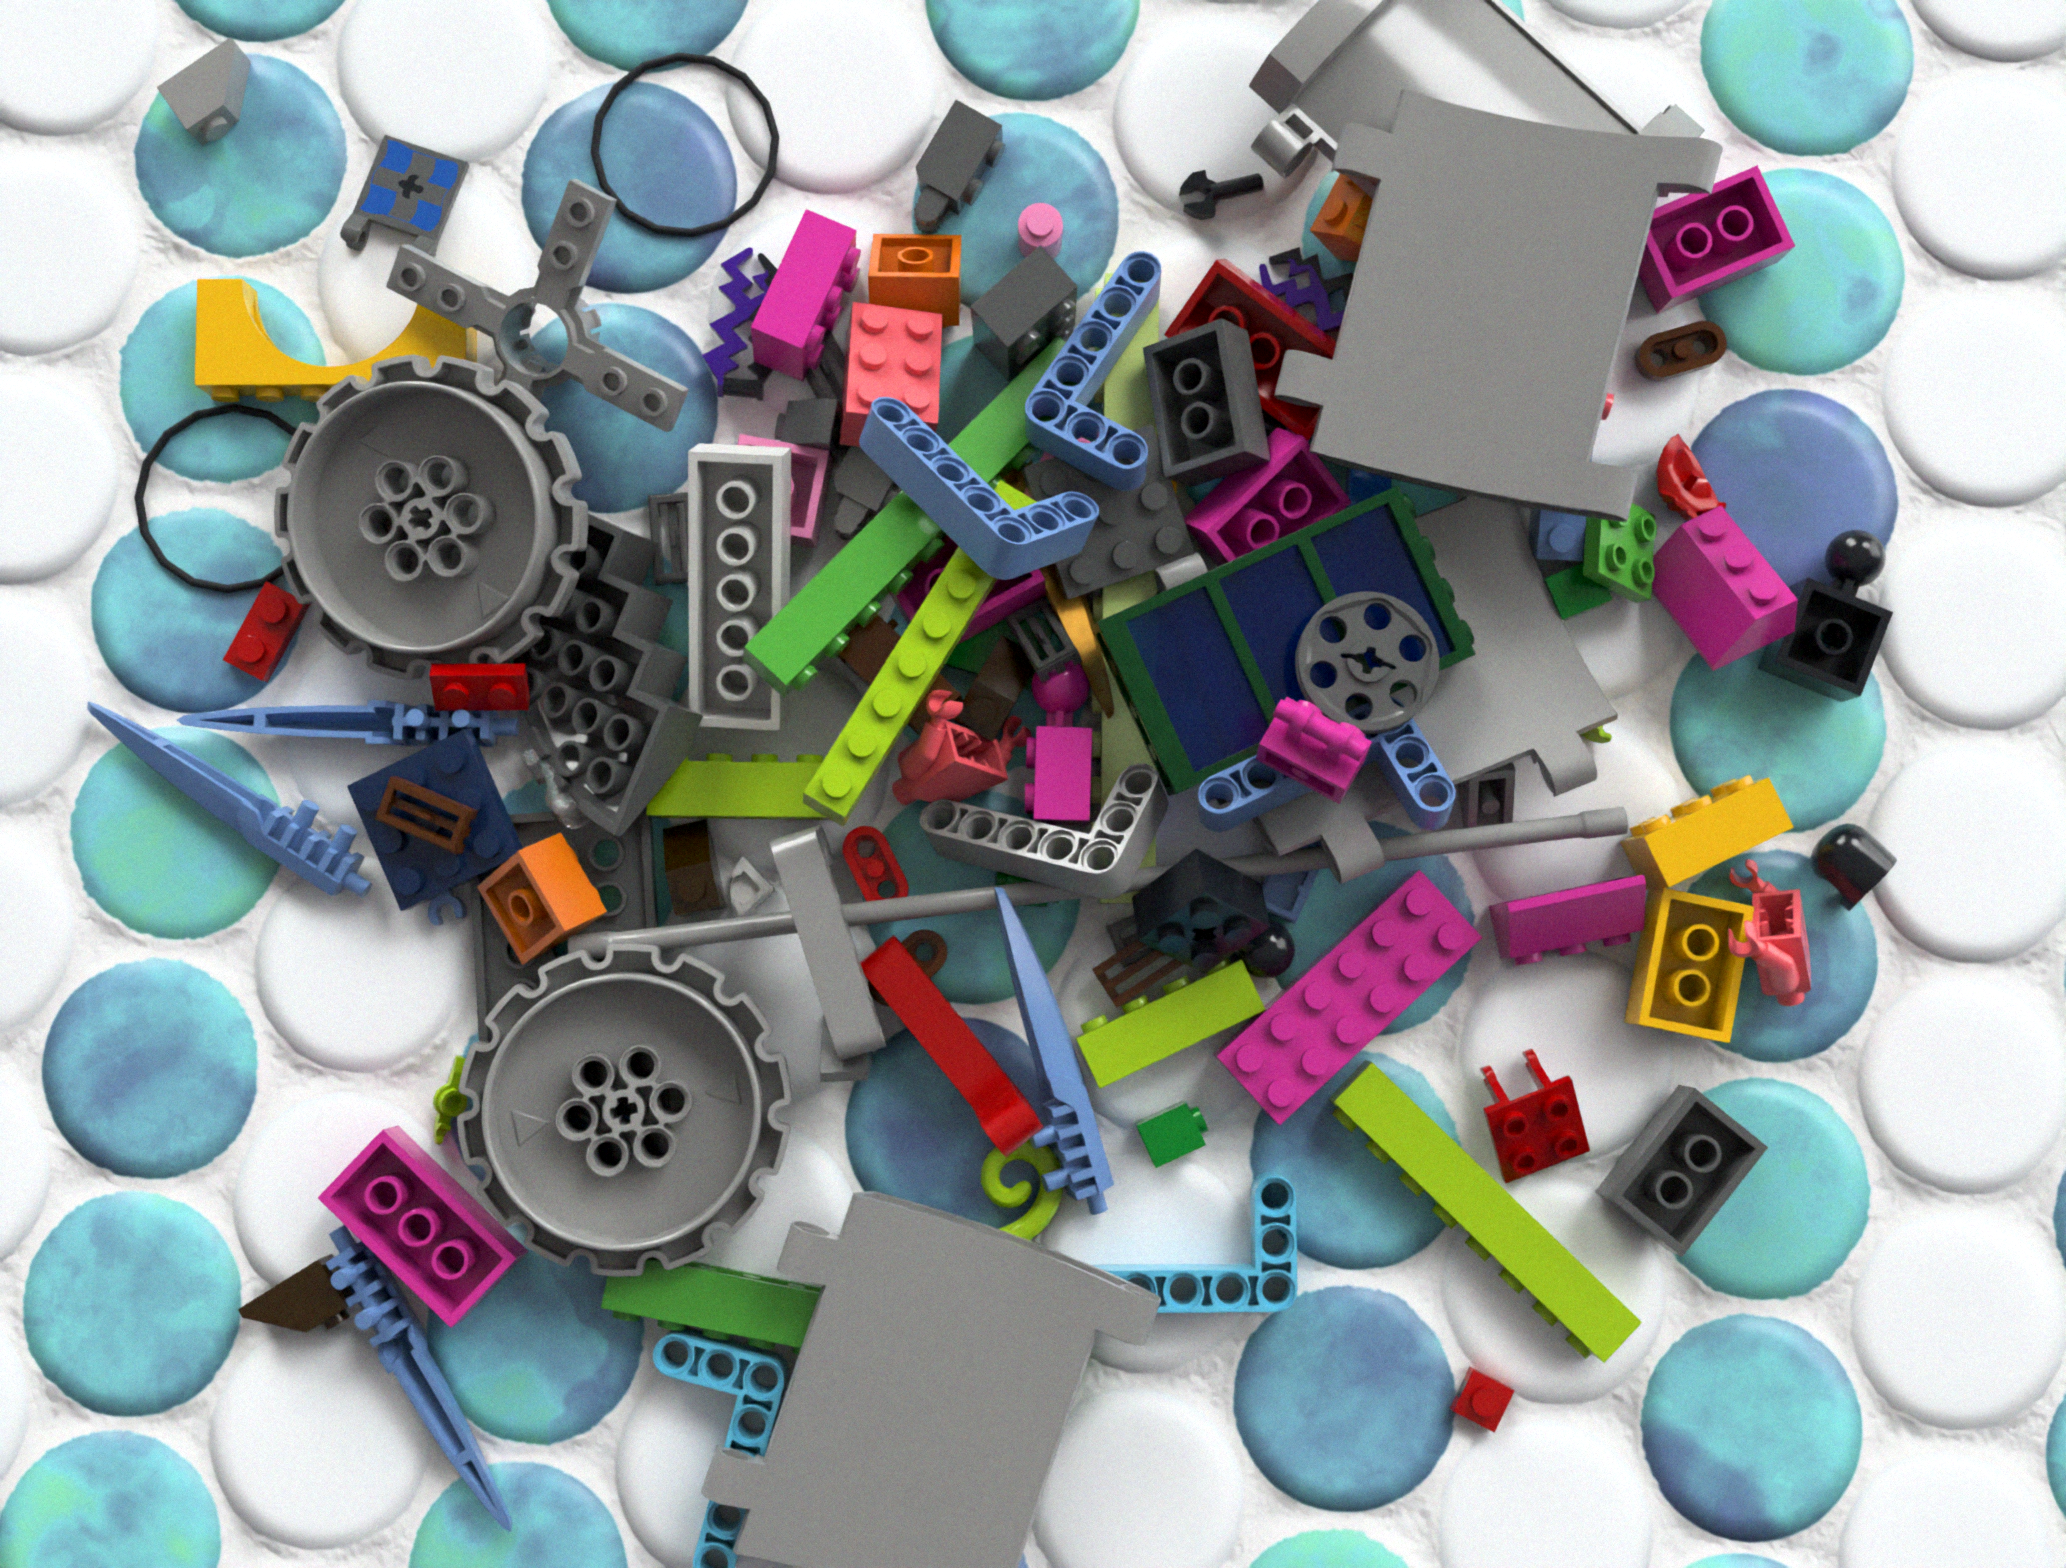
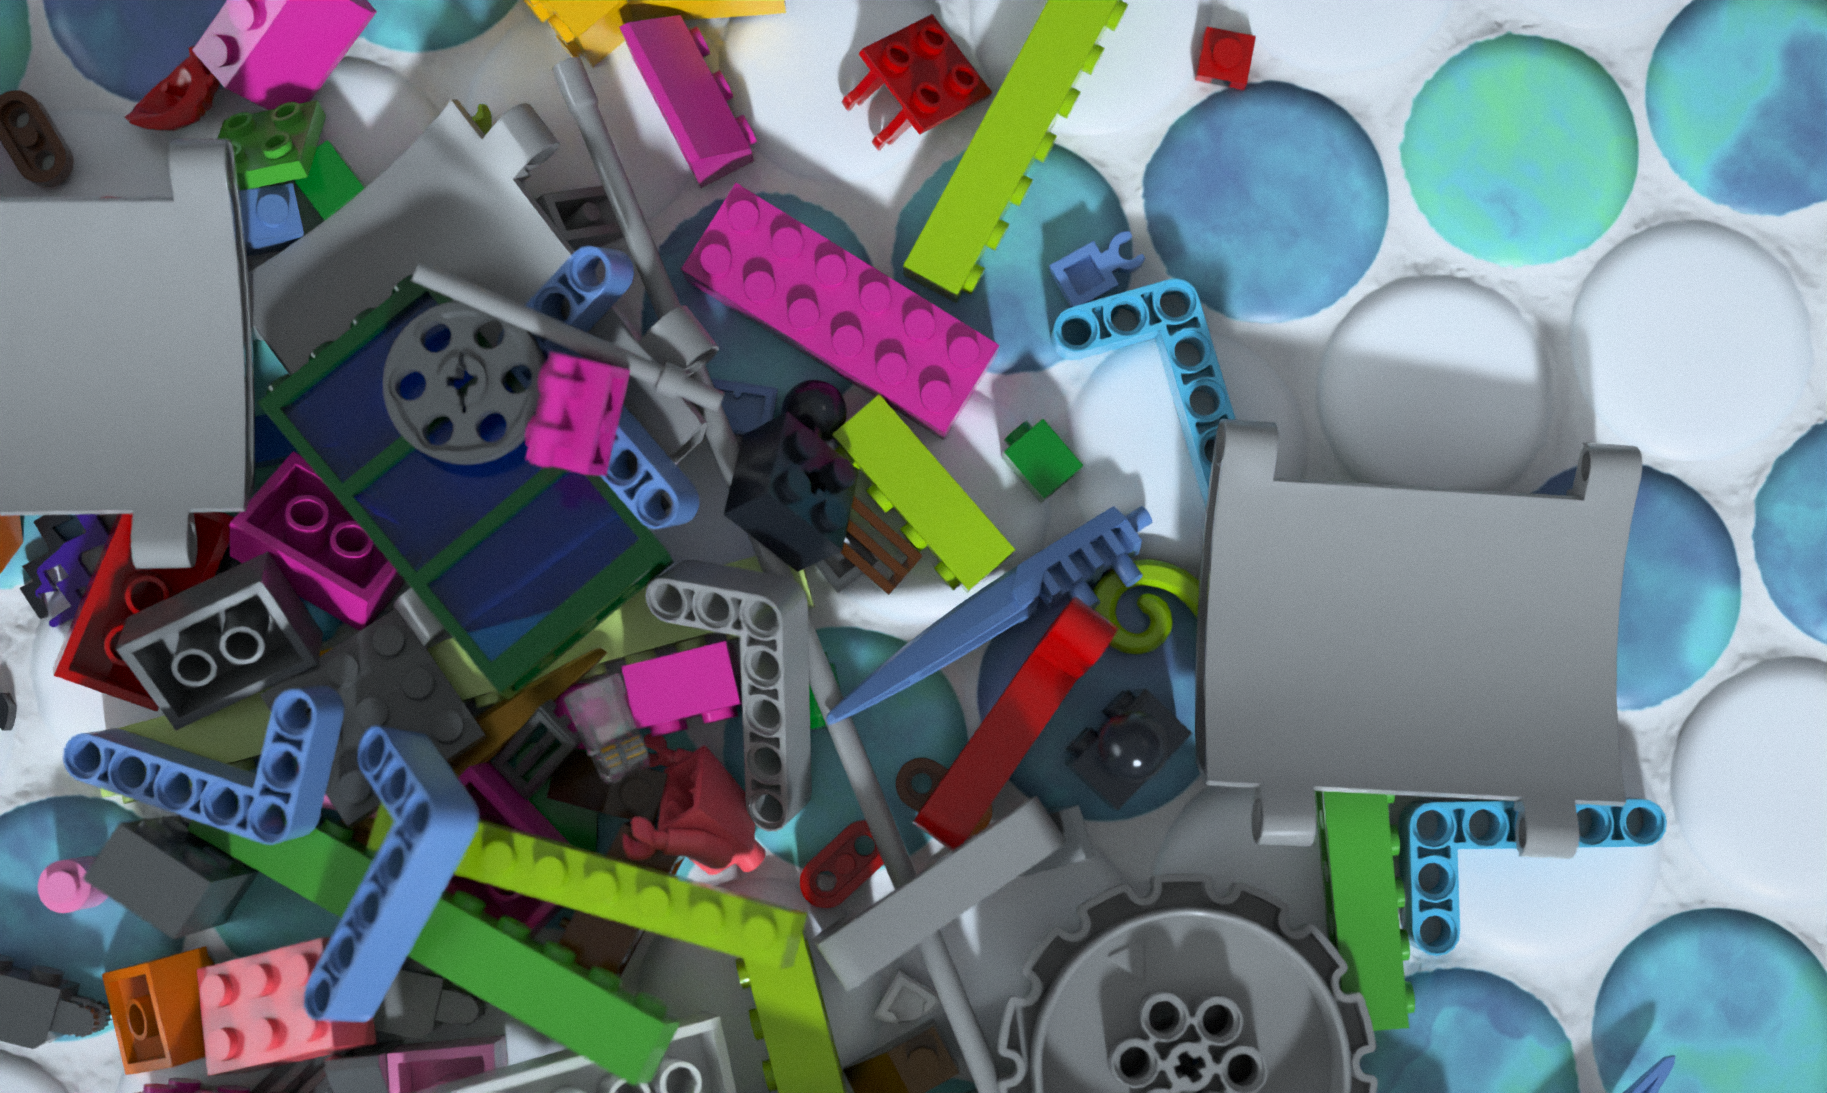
camera: 105 degrees left, 0 degrees up
none -> light grey bar [412,260,725,412]
none -> clear leg [563,673,650,785]
none -> medium blue plate [1048,231,1146,307]
none -> black brick [1064,688,1192,810]

